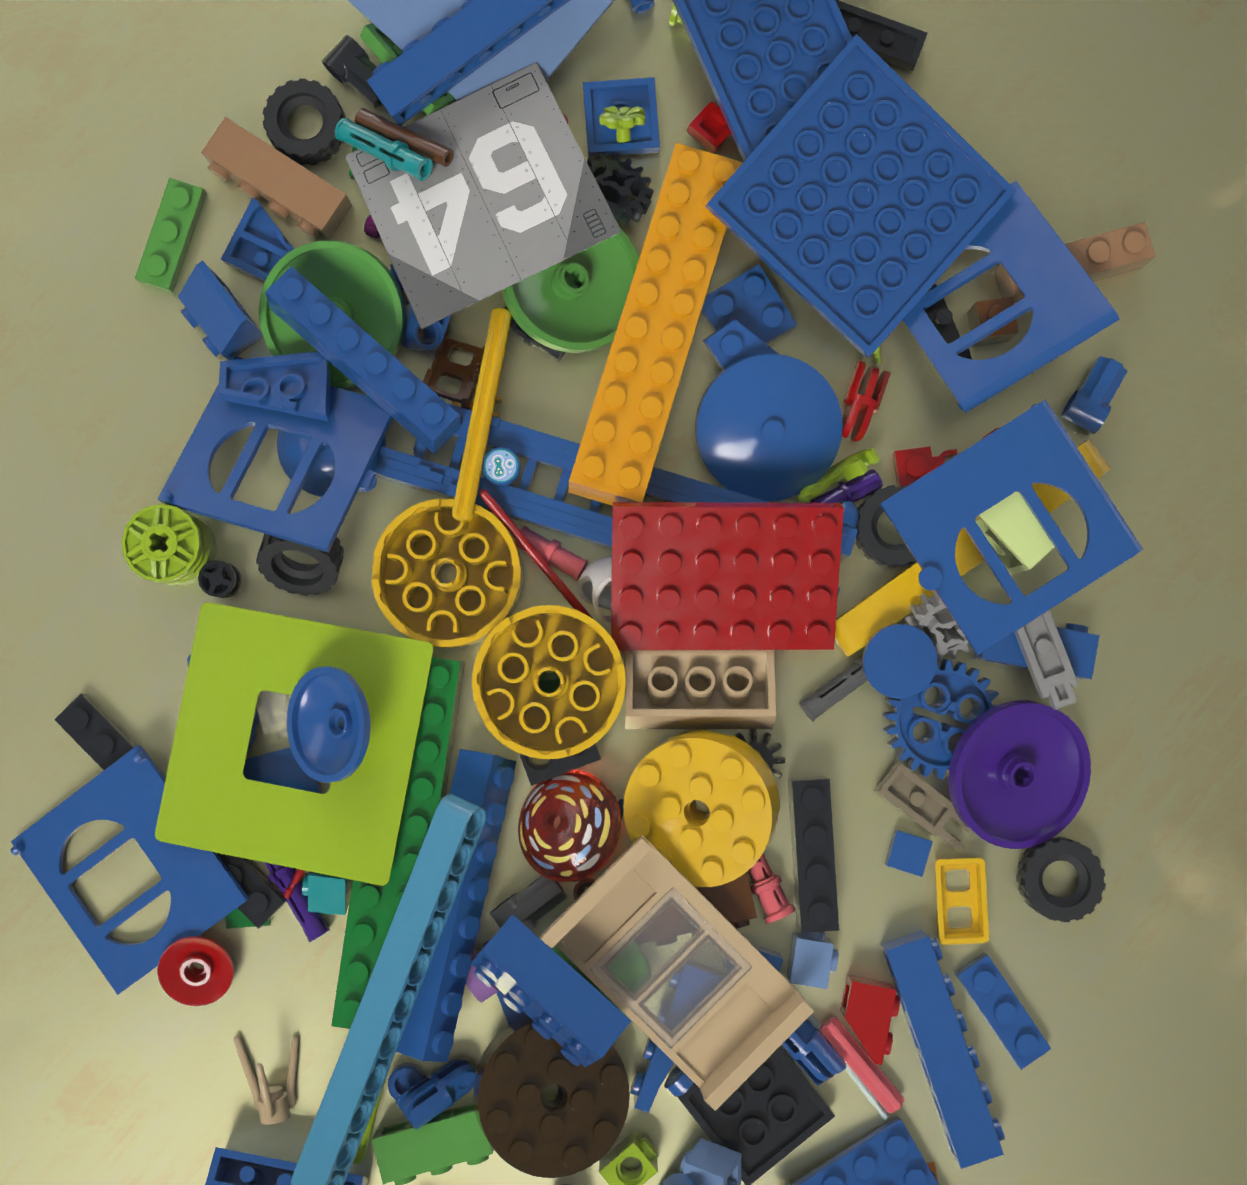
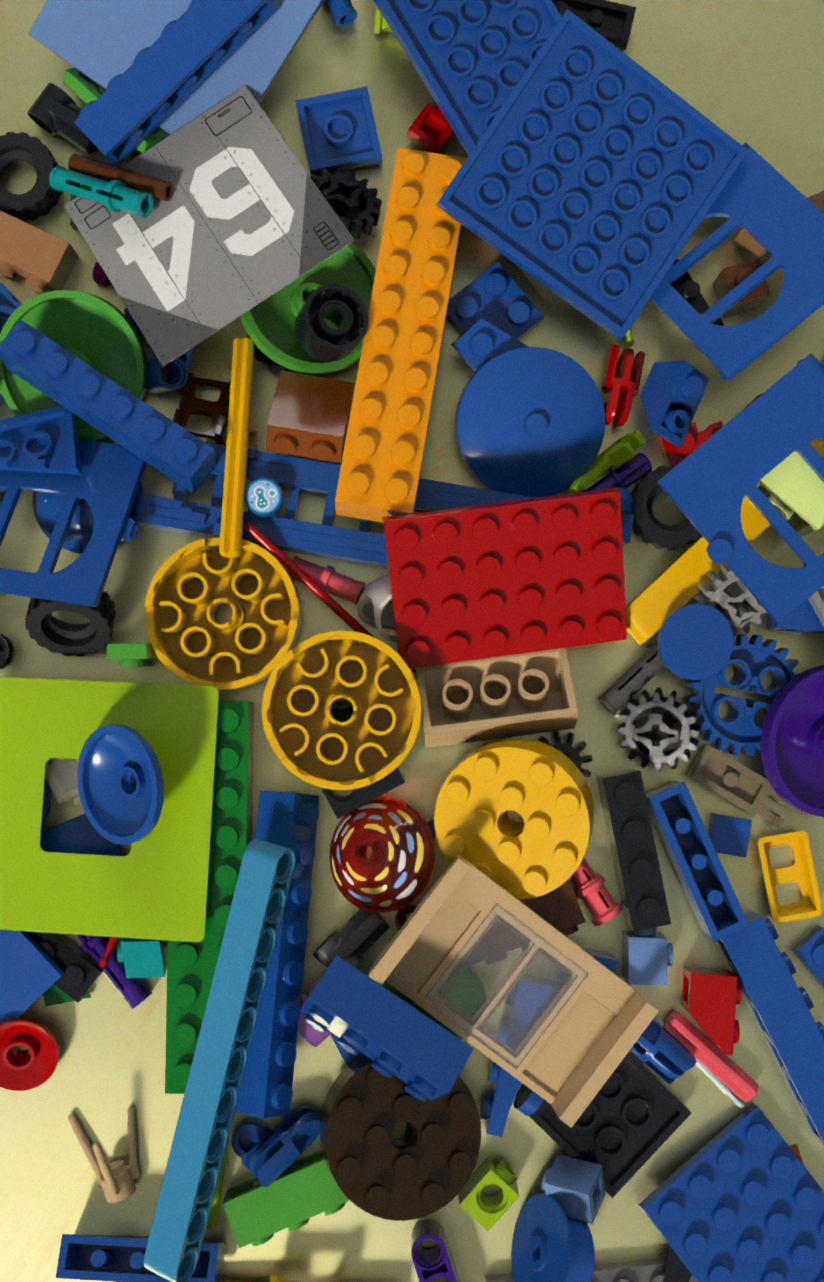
camera: 15 degrees left, 0 degrees up
lime plant [599,106,646,142] -> none
none -> bright green plate [107,643,158,667]
none -> dark orange brick [266,370,355,463]
none -> black piece [295,284,369,362]
none -> black gear [616,688,701,771]
none -> blue slope [640,361,710,447]
none -> blue brick [645,780,749,942]

